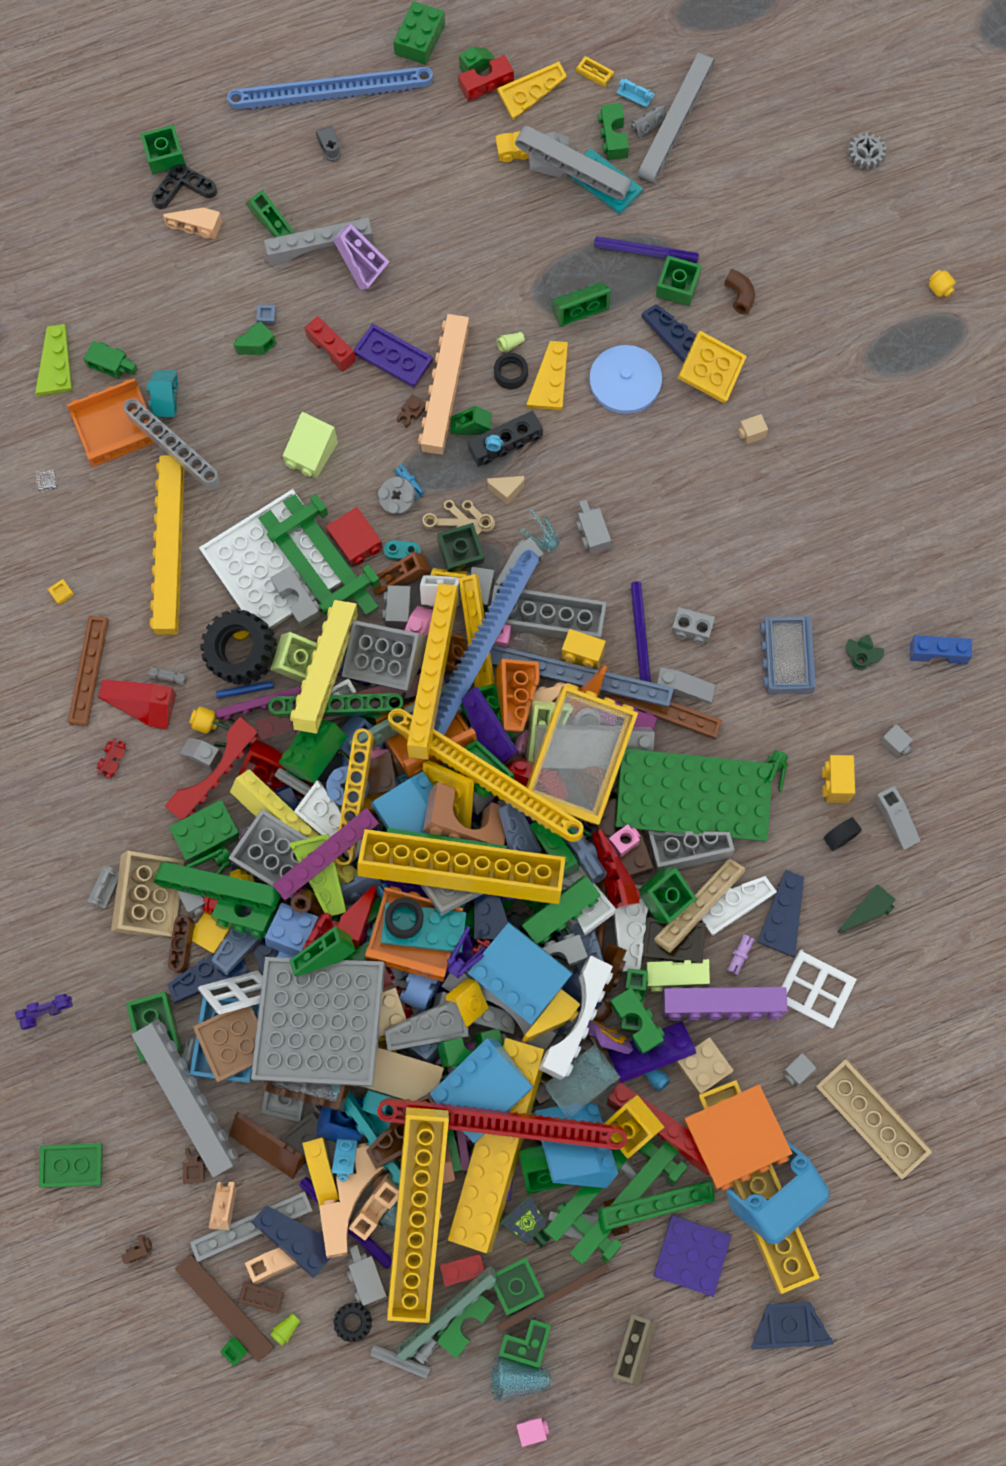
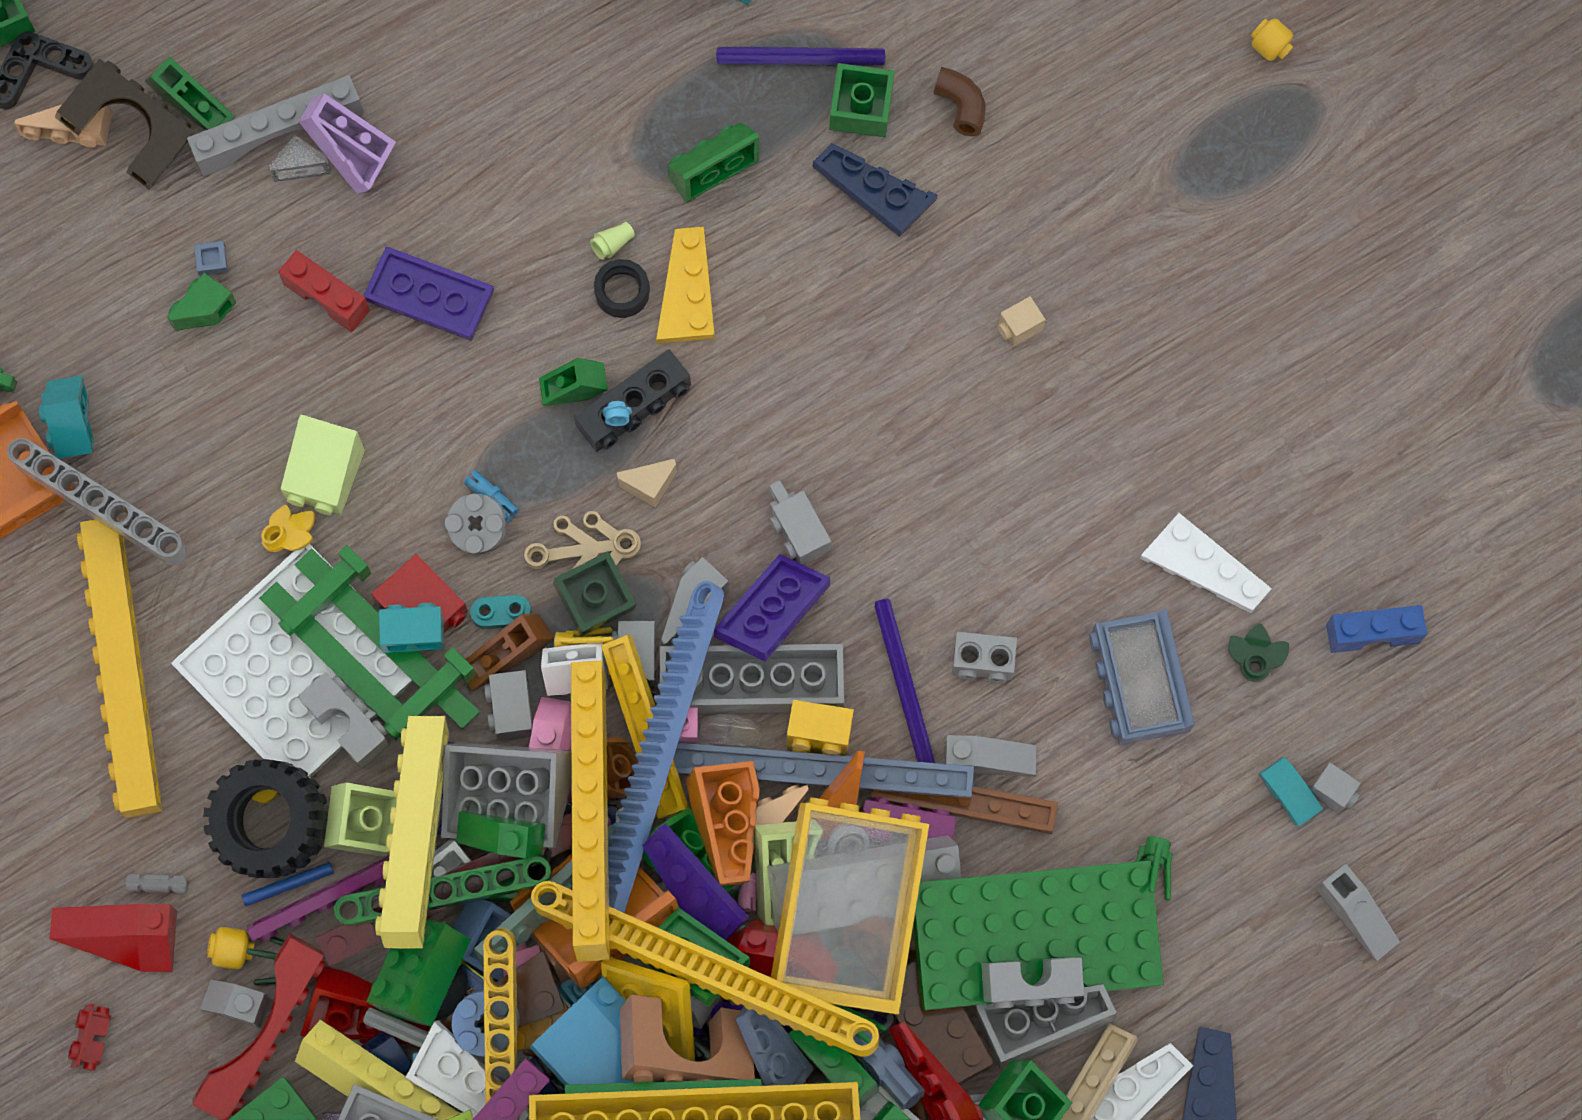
camera: 15 degrees left, 0 degrees up
dark orange tile [68,616,109,726] -> none
reddish brown plate [397,394,426,428] -> none
light nougat brick [418,314,469,455] -> none
clear light blue plant [520,508,560,551] -> none
light blue dish [589,345,662,414] -> none
bright pink brick [609,824,640,858] -> none
yellow plate [677,331,747,404] -> none
yellow brick [821,755,855,803] -> none
black tyre [823,817,862,851] -> none
dark green slope [837,884,896,934] -> none
none -> dark brown arch [55,59,194,190]
none -> yellow plate [261,505,315,552]
none -> clear slope [269,135,332,182]
none -> teal brick [379,603,444,653]
none -> green slope [456,811,545,858]
none -> dark purple plate [714,554,830,662]
none -> light grey arch [981,957,1084,1008]
none -> white wing [1140,513,1272,613]
none -> teal slope [1259,757,1323,826]

